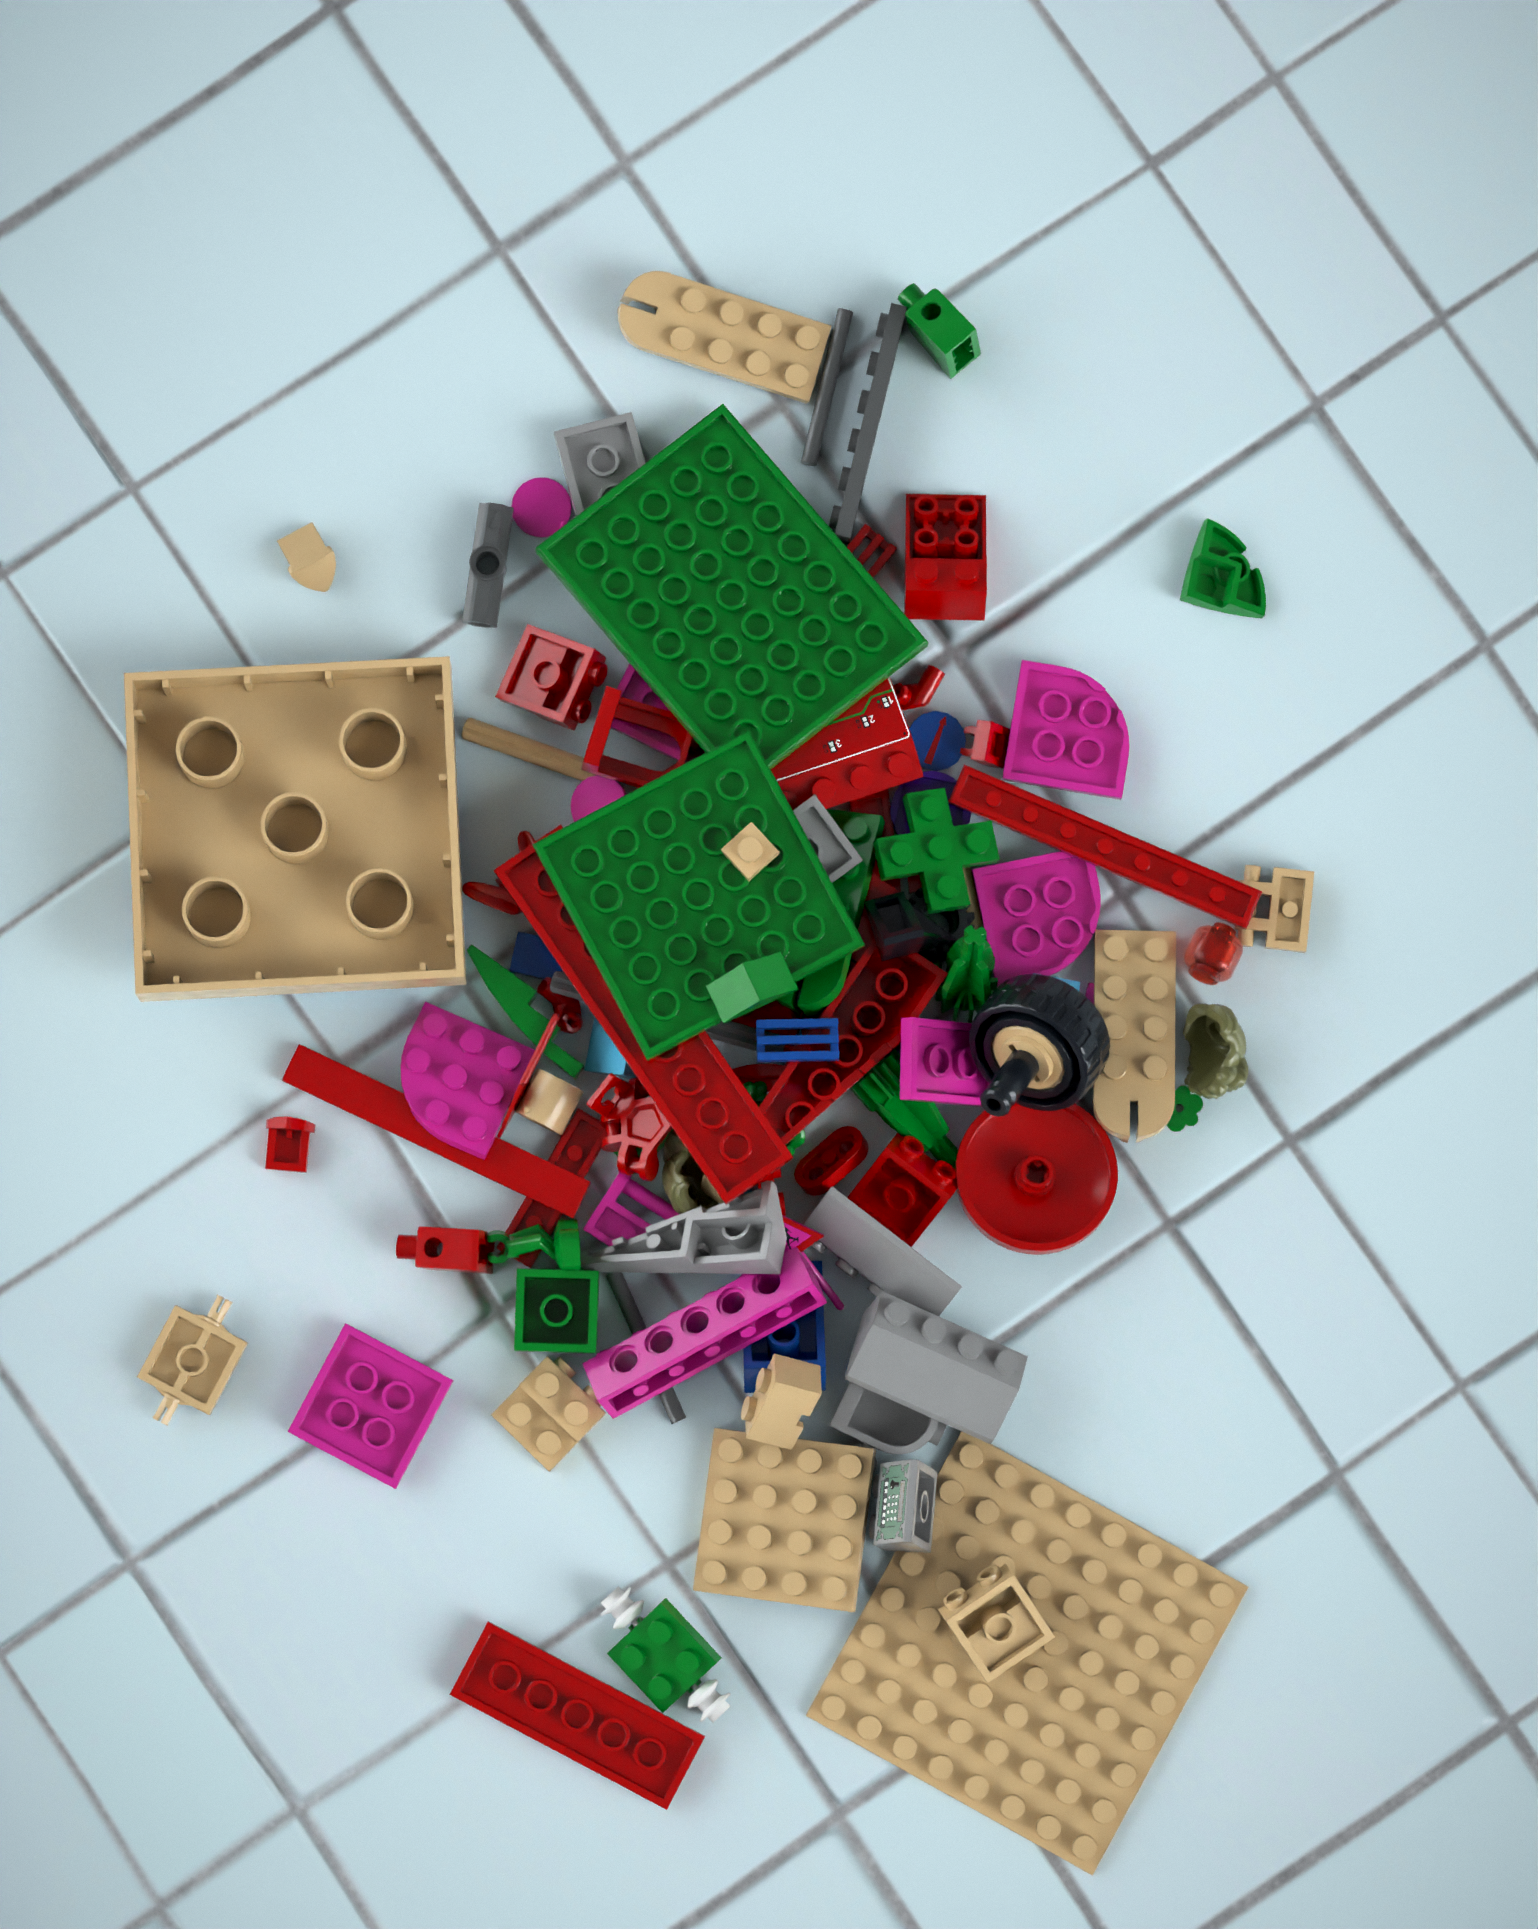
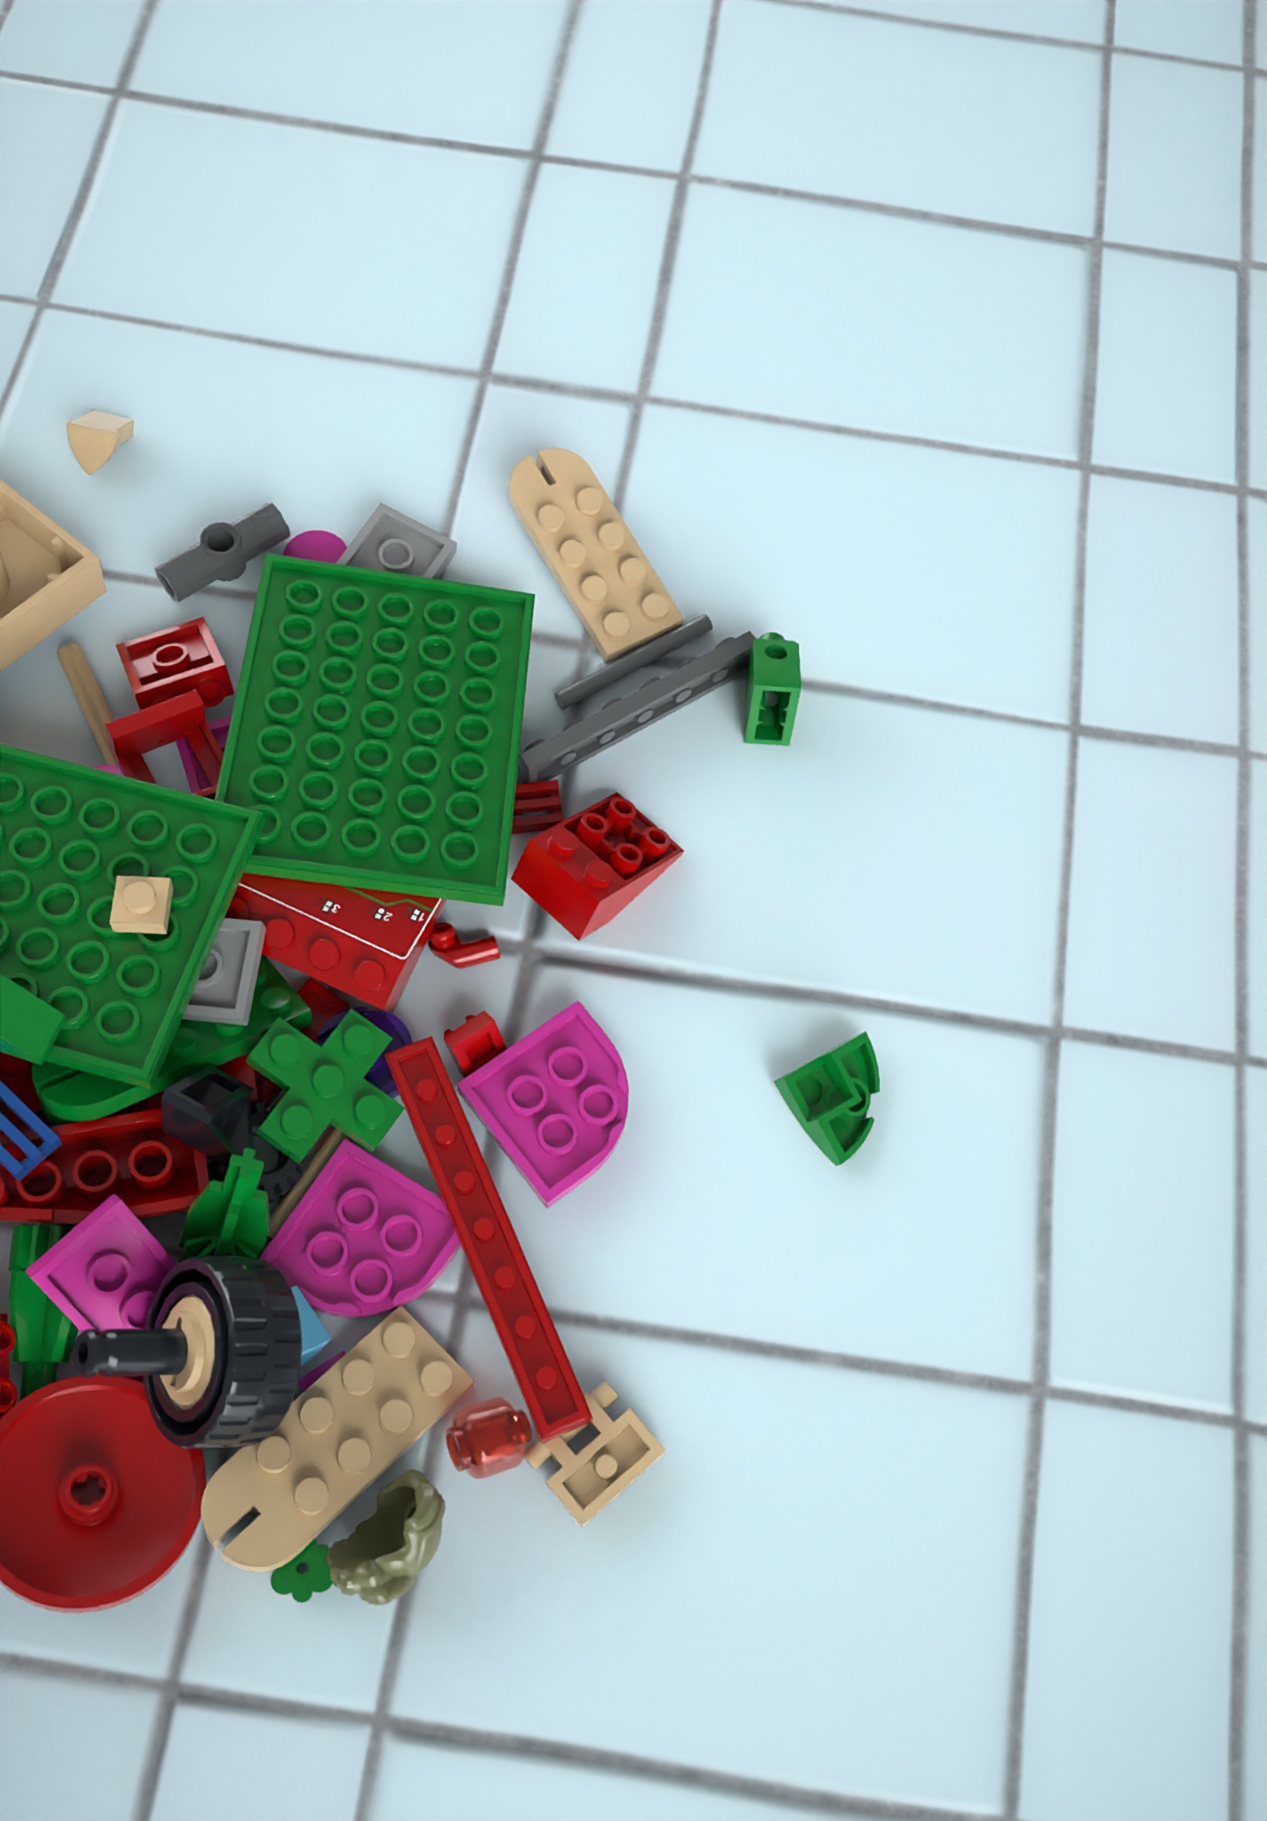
camera: 40 degrees right, 20 degrees down
blue piece [908,711,966,771] -> none

